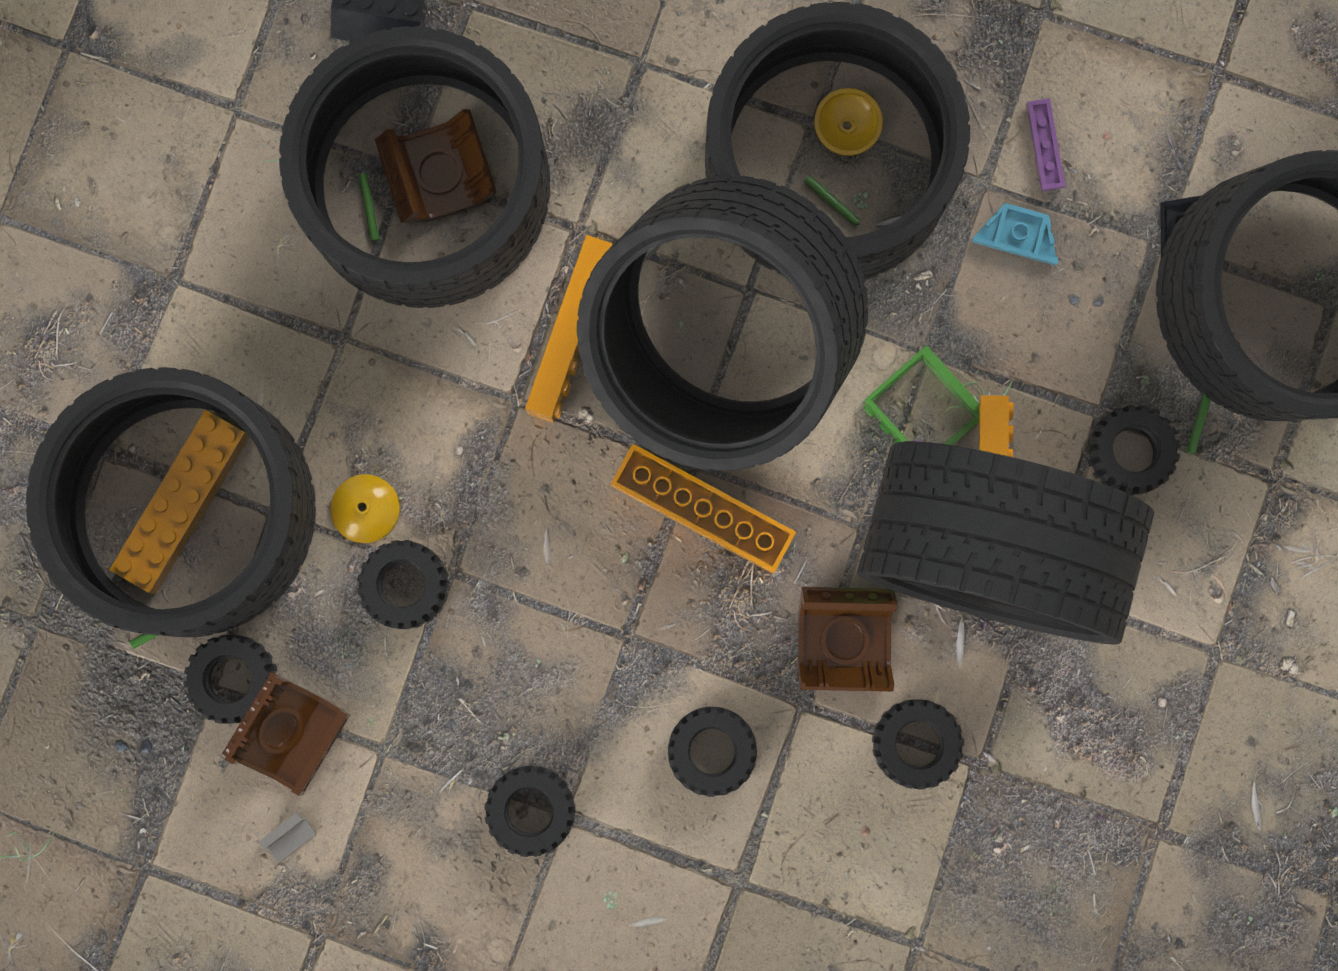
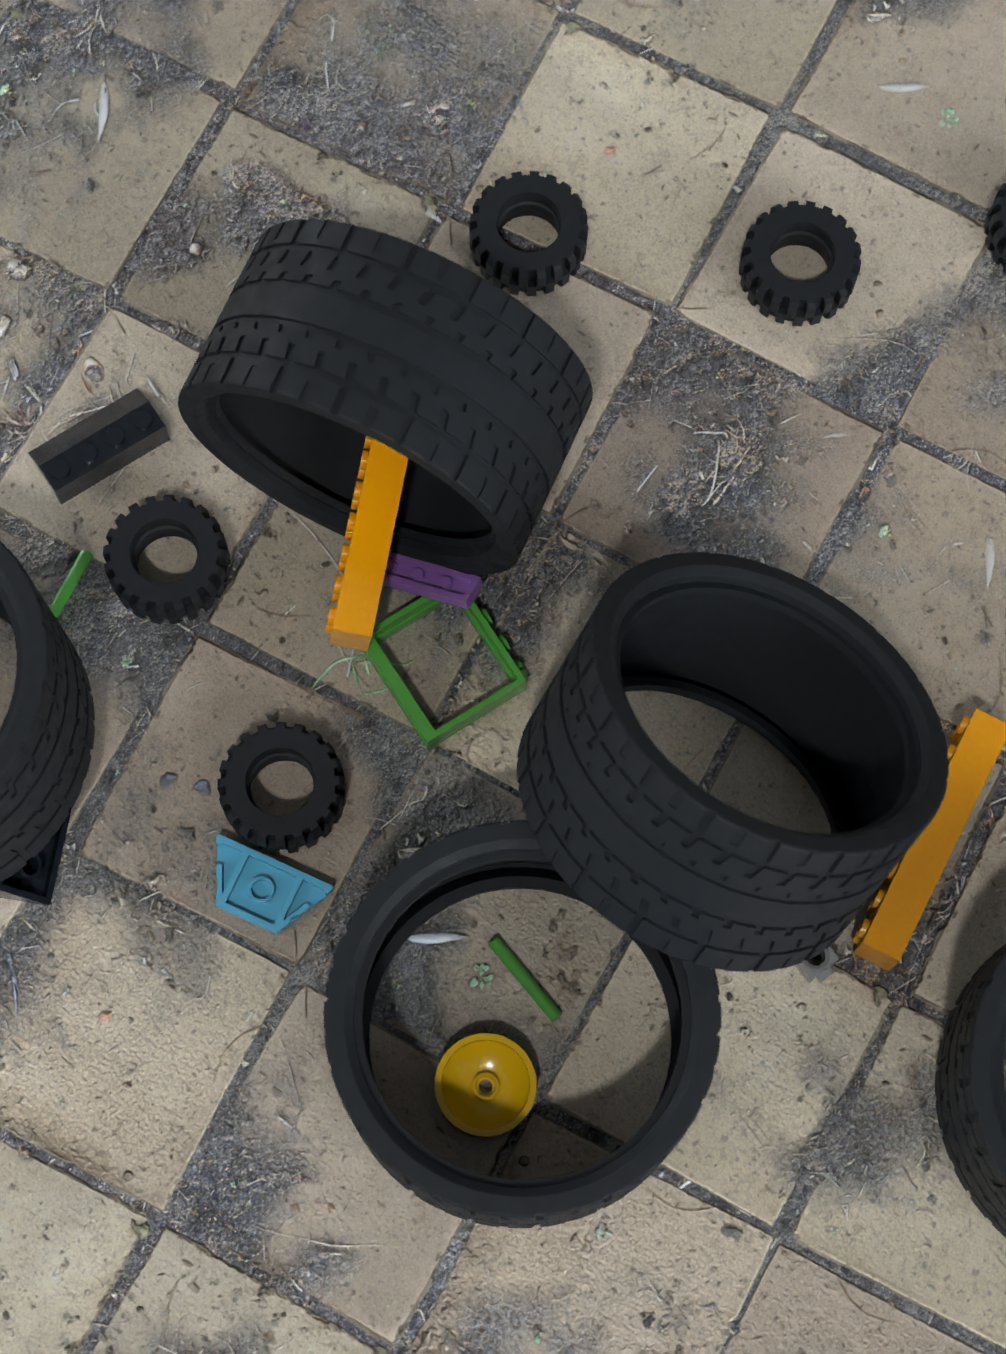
camera: 175 degrees left, 10 degrees down
light orange brick [611,444,796,574] -> none
reddish brown panel [797,587,897,692] -> none
medium lavender plate [1026,98,1065,192] -> none
none -> black slope [28,388,170,505]
none -> black tyre [217,722,346,854]

